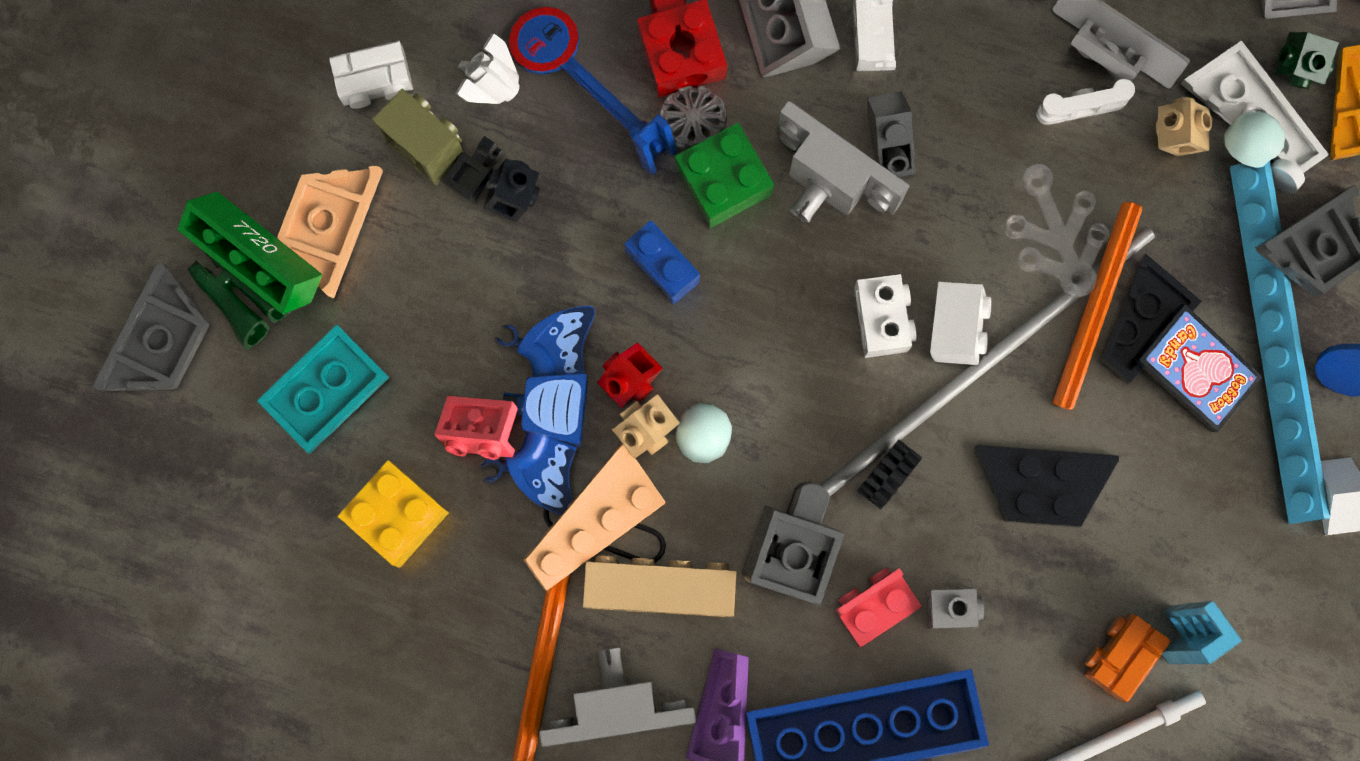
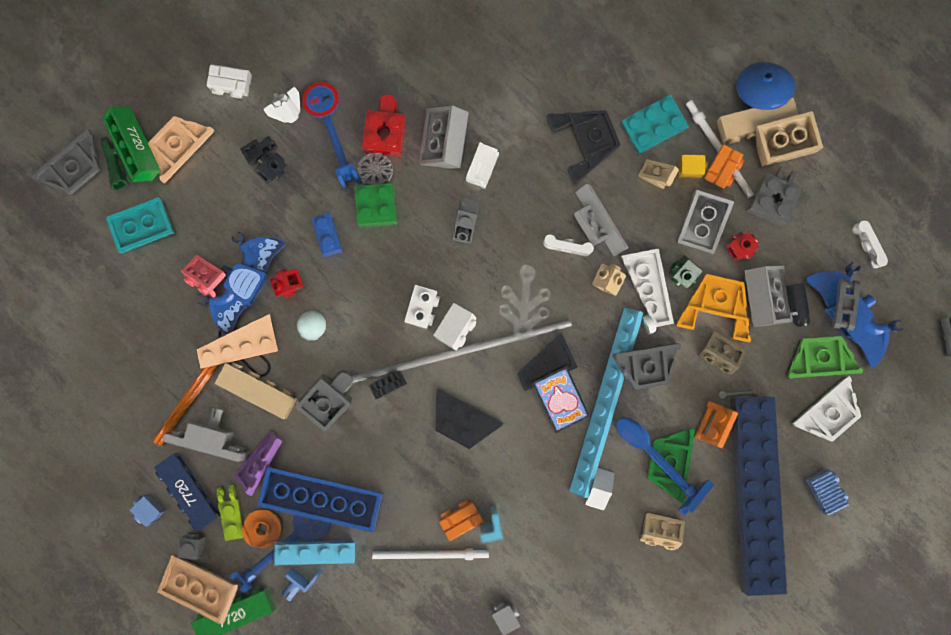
camera: 20 degrees right, 5 degrees up
yellow brick [338,460,449,568] -> none
olive brick [372,88,464,186] -> none
tan brick [612,394,680,458] -> none
light grey brick [777,101,910,223] -> none
coral bracket [834,567,922,648] -> none
light grey brick [927,589,984,629] -> none
orange axle [1053,201,1143,410] -> none
light aqua hair [1224,110,1285,168] -> none

